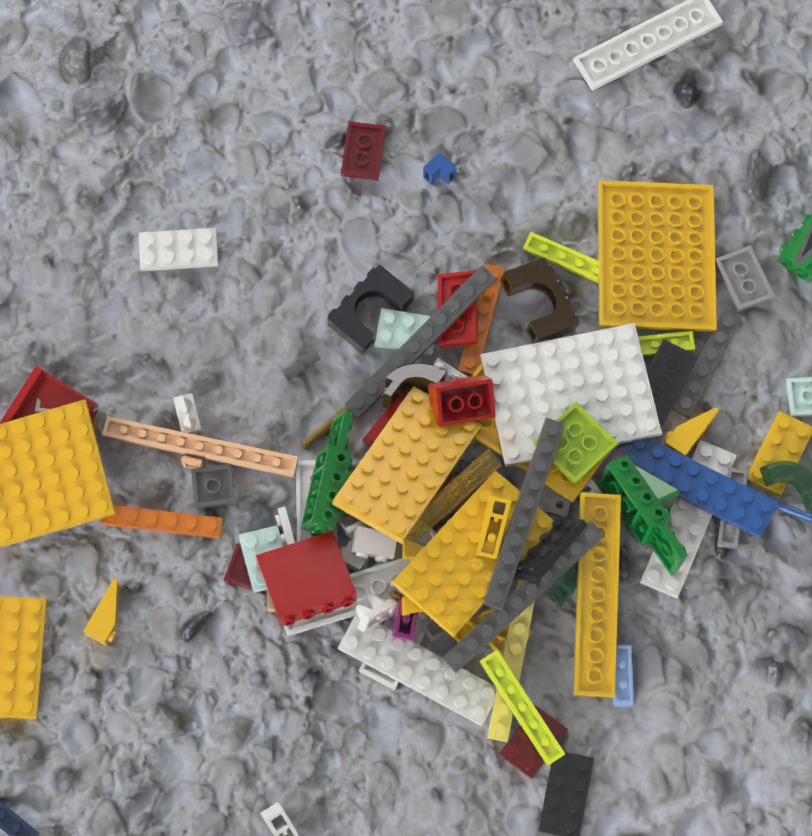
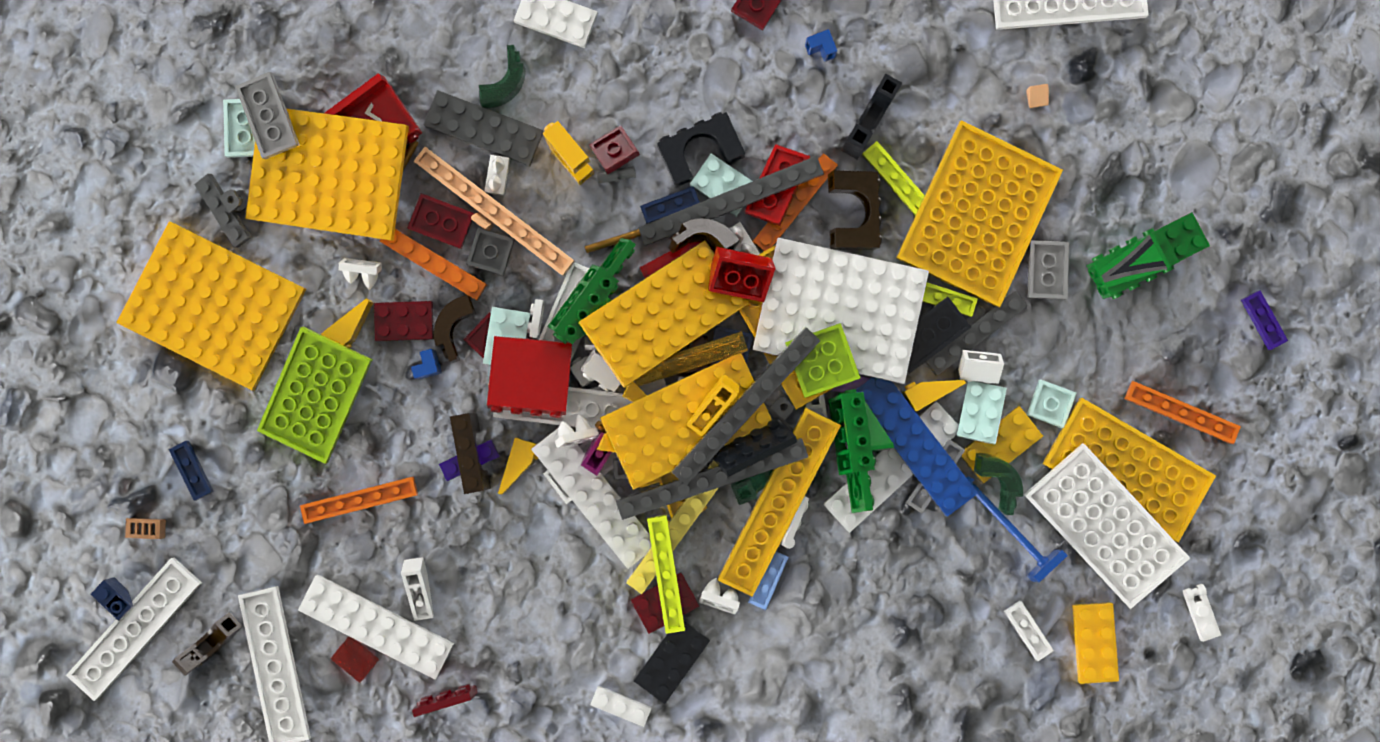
camera: 25 degrees right, 15 degrees up
none -> lime plate [257,326,373,464]
none -> orange plate [300,477,418,524]
none -> white tile [338,258,382,290]
none -> dark red plate [374,301,434,341]
none -> dark red plate [407,193,474,250]
none -> blue piece [411,349,442,379]
none -> dark grey plate [423,90,544,166]
none -> dark brown arch [434,295,476,363]
none -> dark purple plate [439,439,500,481]
none -> dark brown arch [450,413,491,494]
none -> clear green arch [479,45,526,108]
none -> yellow slope [498,438,538,495]
none -> yellow arch [543,121,594,185]
none -> tile [589,125,640,175]
none -> dark blue plate [640,186,700,224]
none -> white tile [698,578,740,614]
none -> white plate [780,496,809,549]
none -> black arch [841,74,902,160]
none -> light aqua plate [956,381,1007,445]
none -> white brick [958,350,1004,384]
none -> light nougat slope [1026,84,1049,108]

